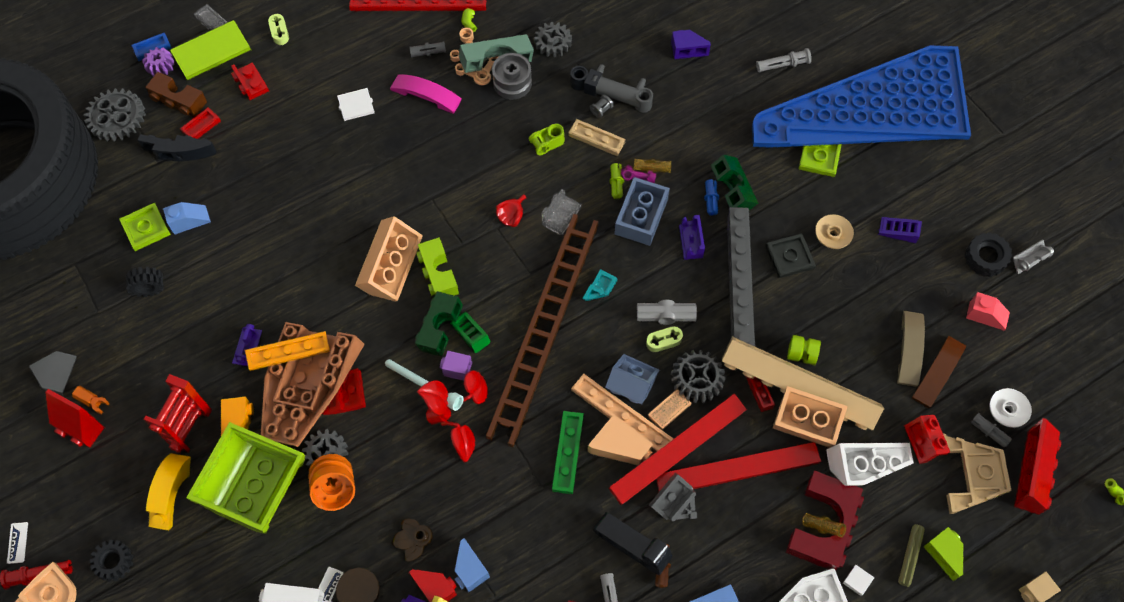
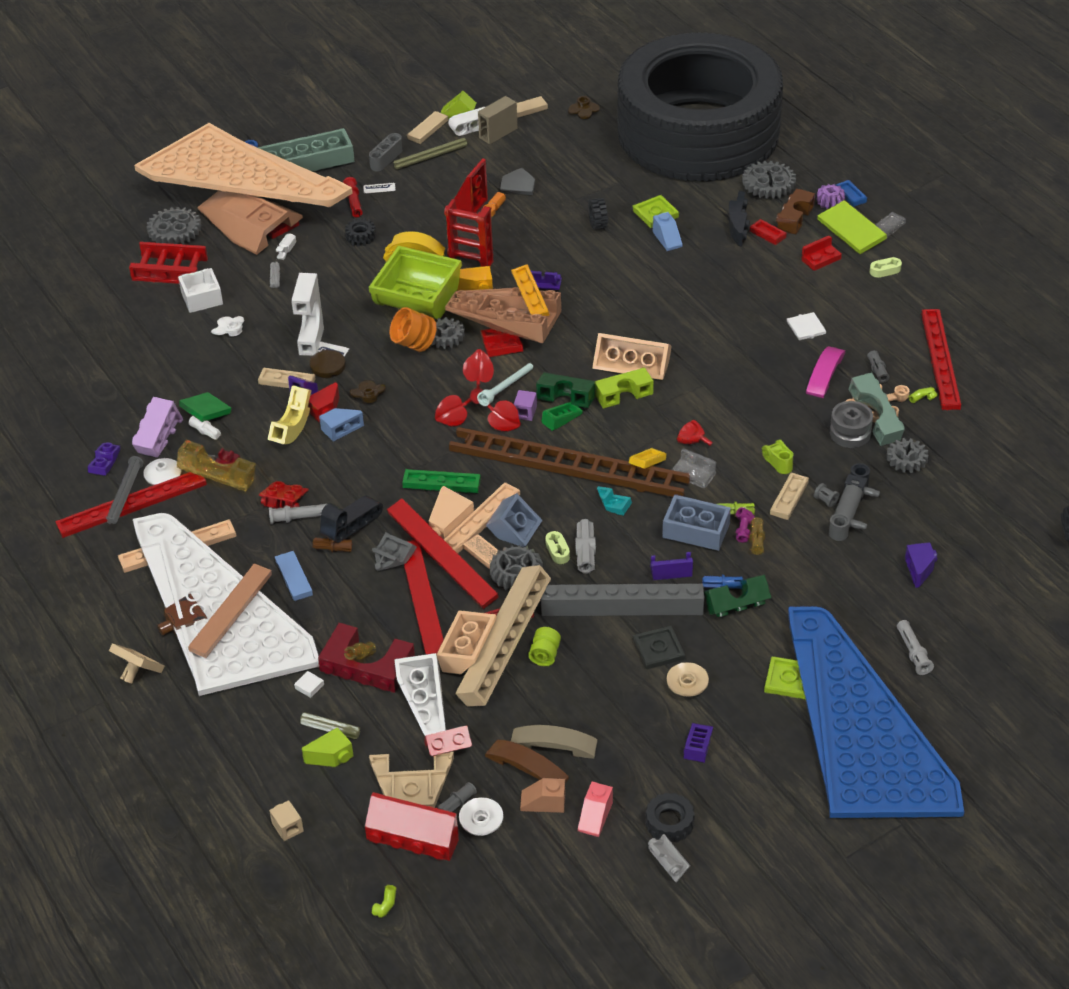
camera: 90 degrees right, 20 degrees down
none -> nougat slope [520,778,565,813]
none -> yellow tile [629,448,666,469]

